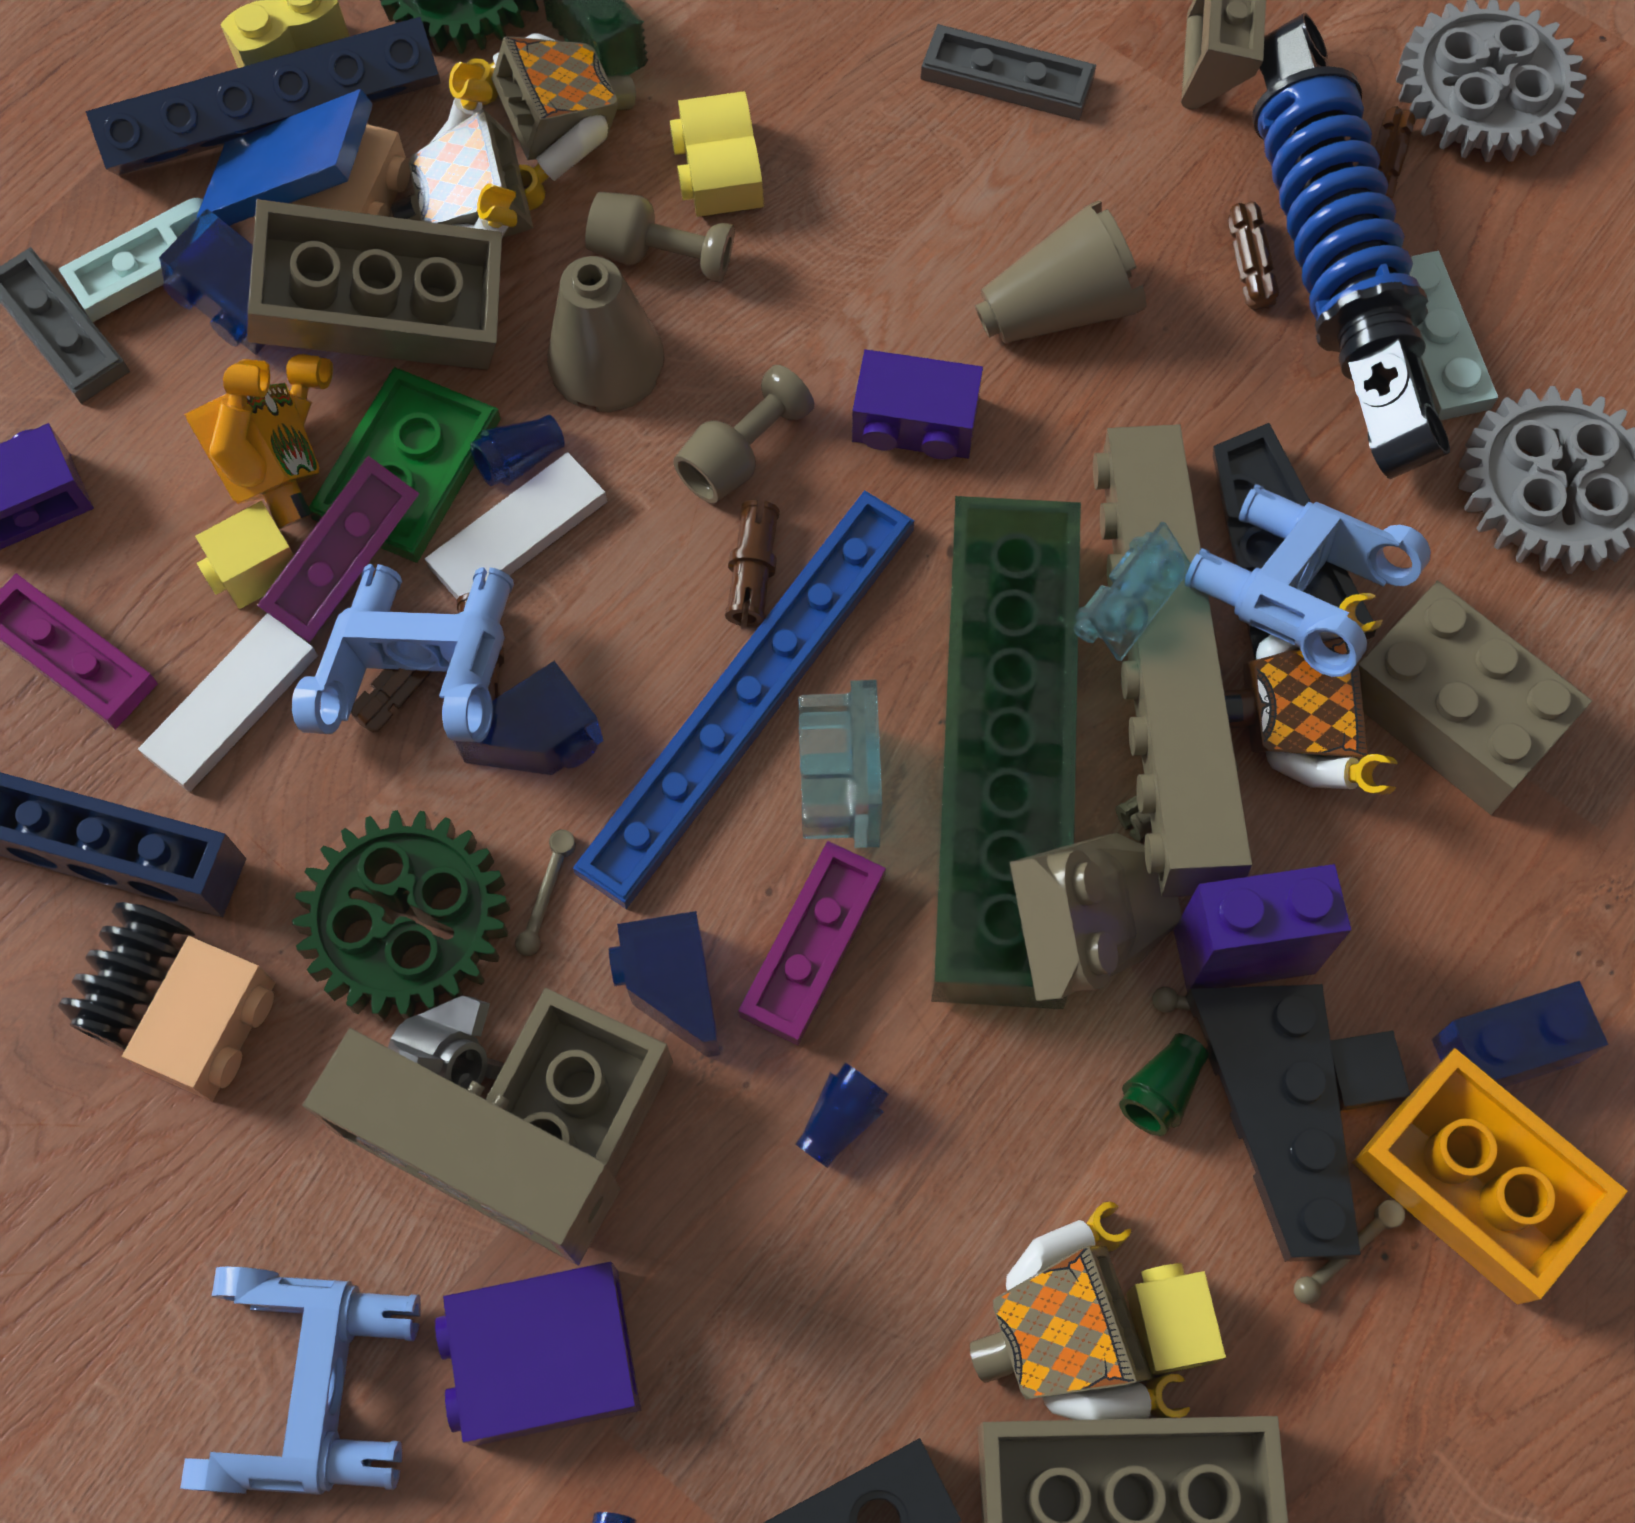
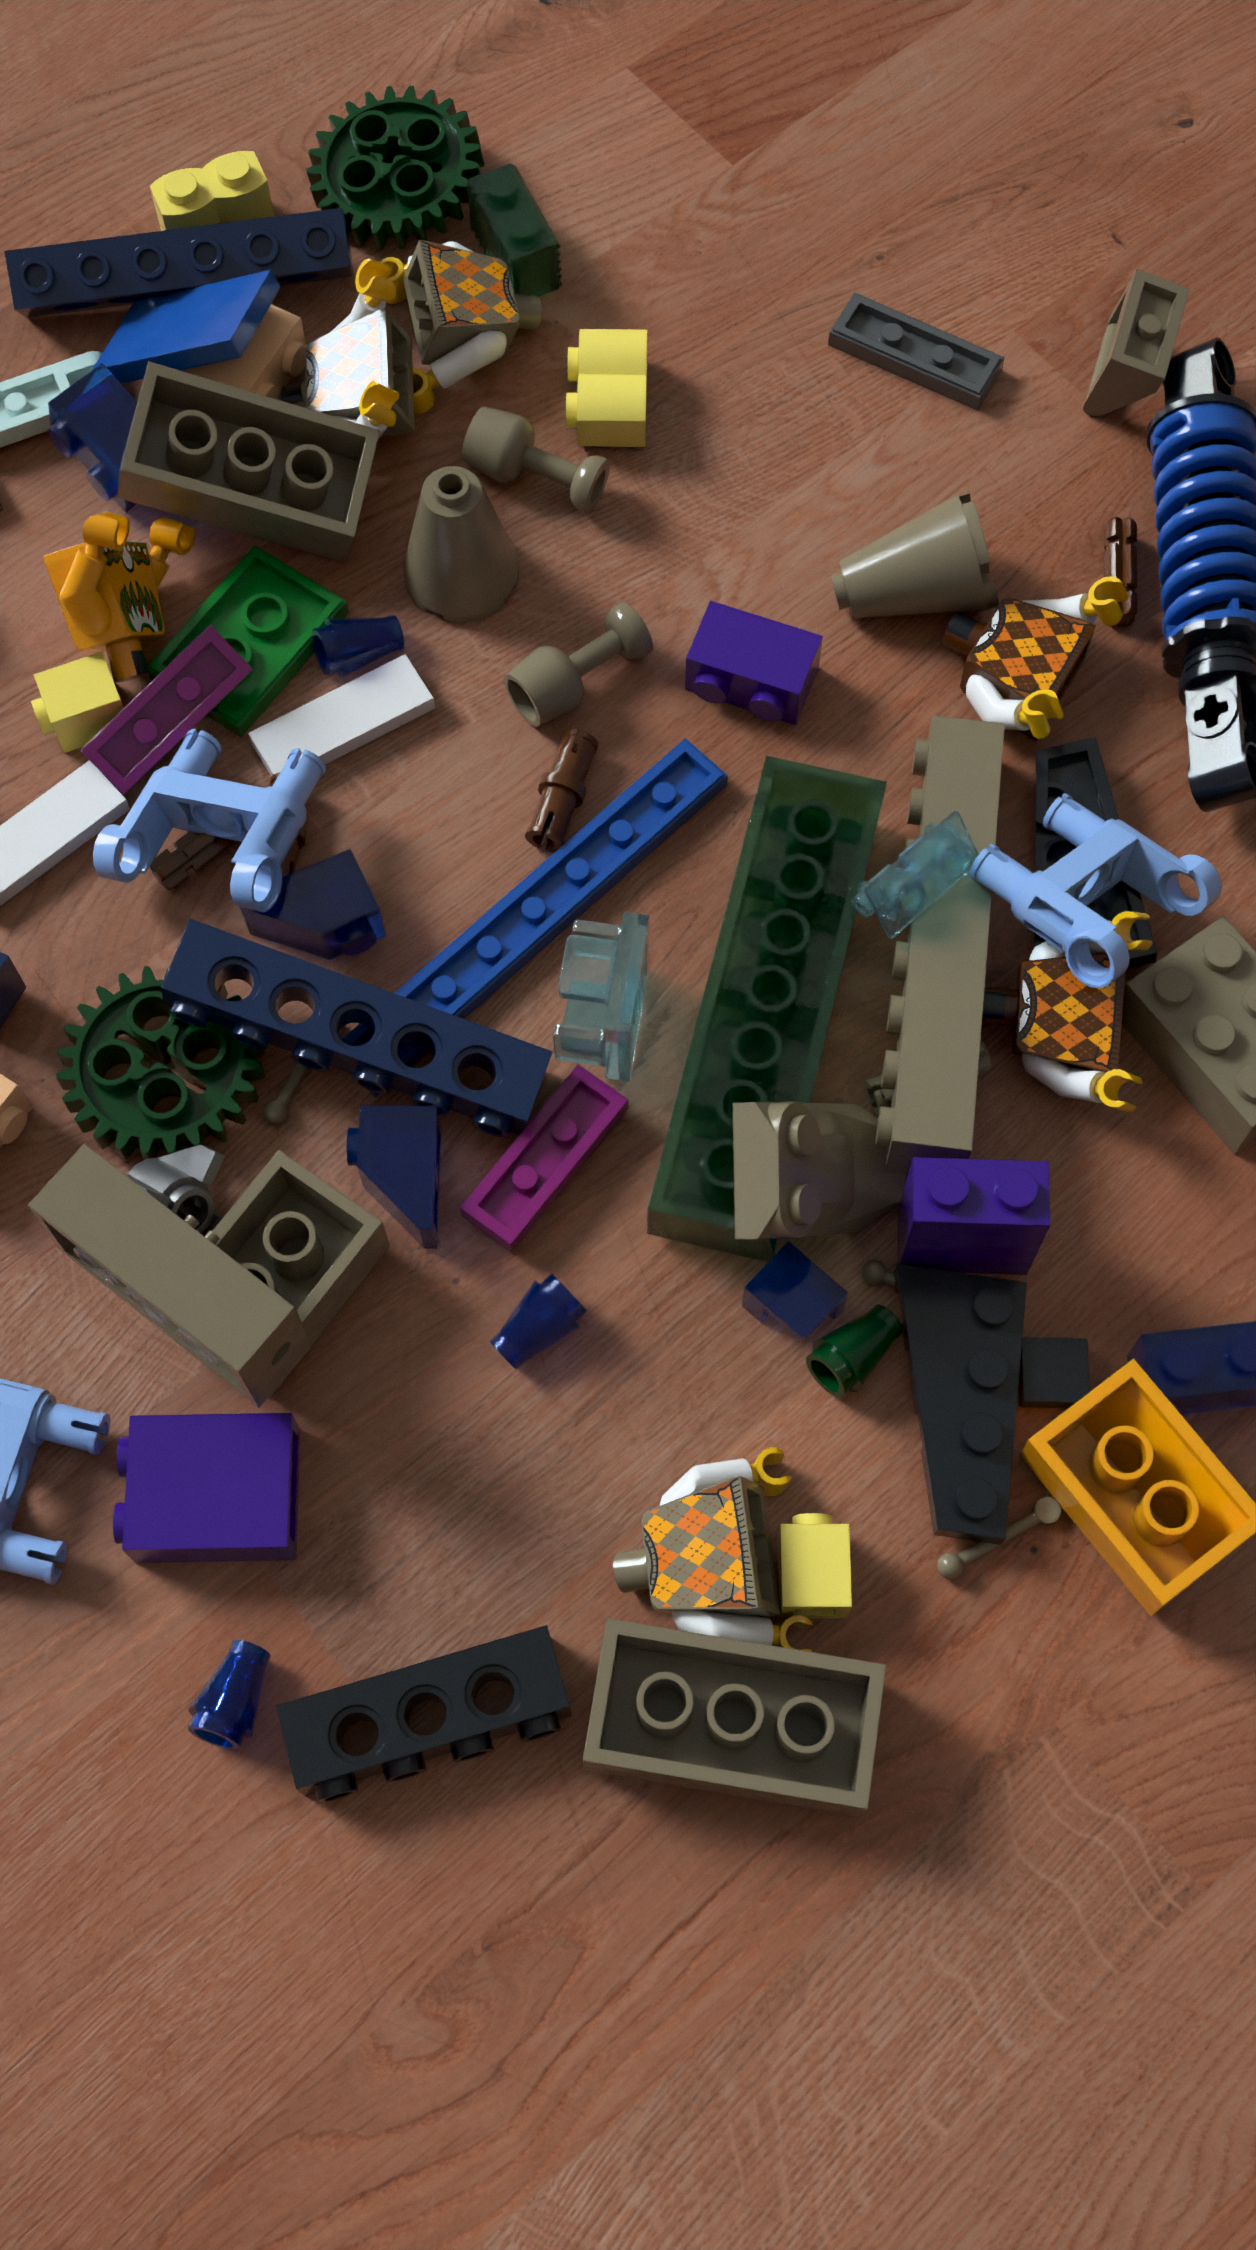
camera: 10 degrees right, 0 degrees up
none -> dark blue brick [161,918,553,1137]
none -> clear blue panel [742,1241,848,1340]
none -> torso [942,576,1129,742]

